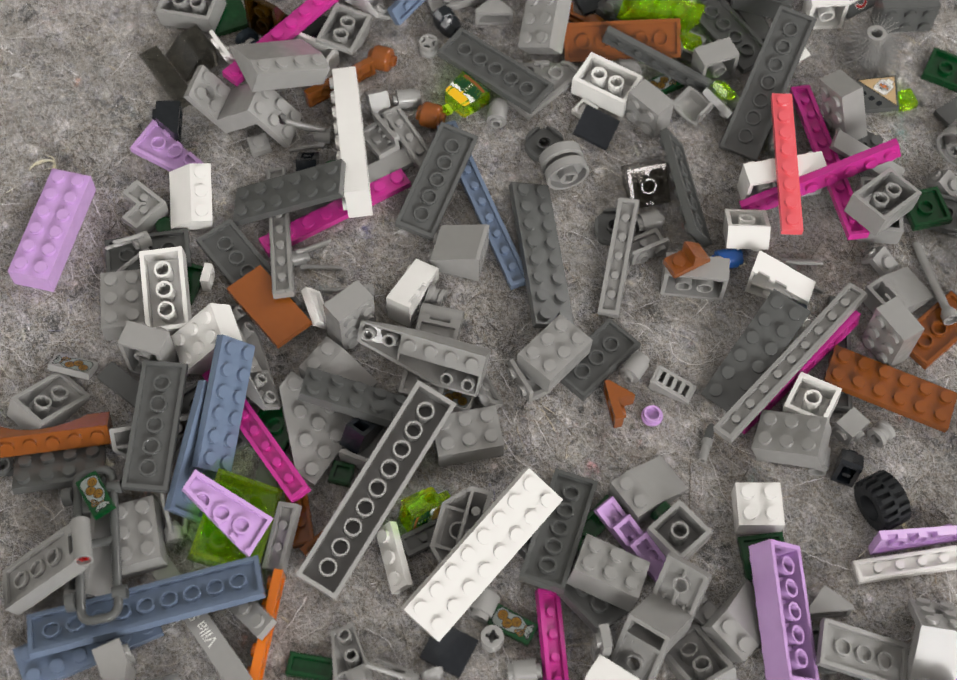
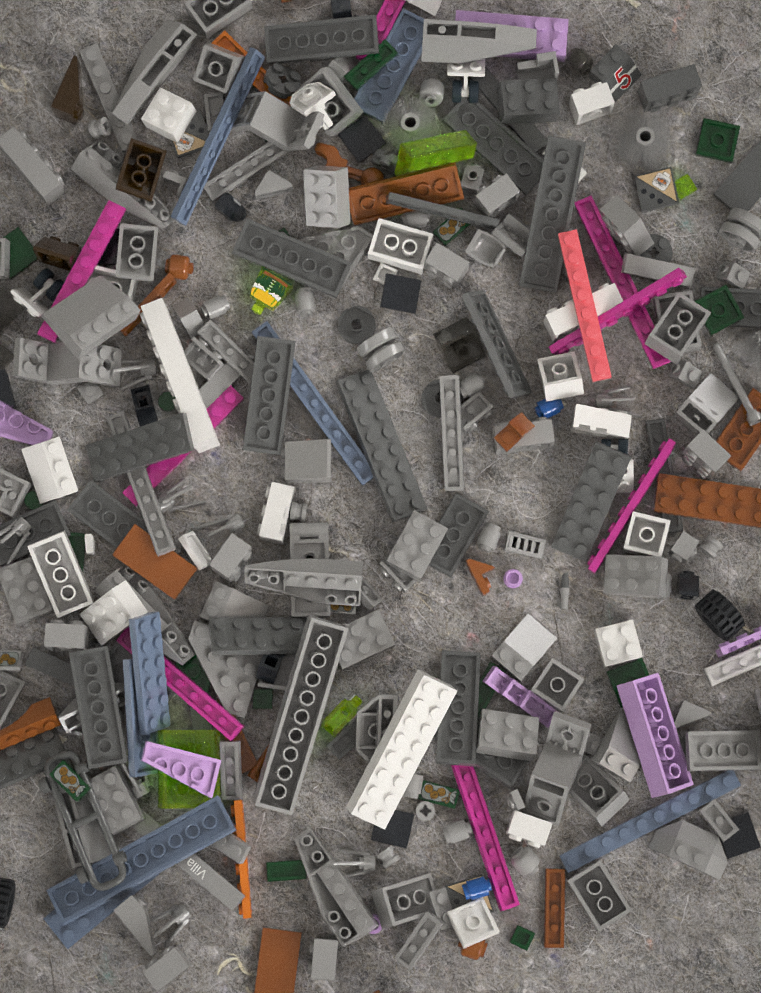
camera: 15 degrees left, 20 degrees up
light grey hinge [2,516,94,615] -> none
white plate [376,521,413,594] -> none
dark orange head [416,101,446,130] -> none
light grey wheel [419,34,438,59] -> none
dark green tile [650,502,671,522] -> none
clear neon green plate [680,29,703,50] -> none
clear neon green plate [712,80,737,100] -> none
light grey plate [713,282,867,444] -> none

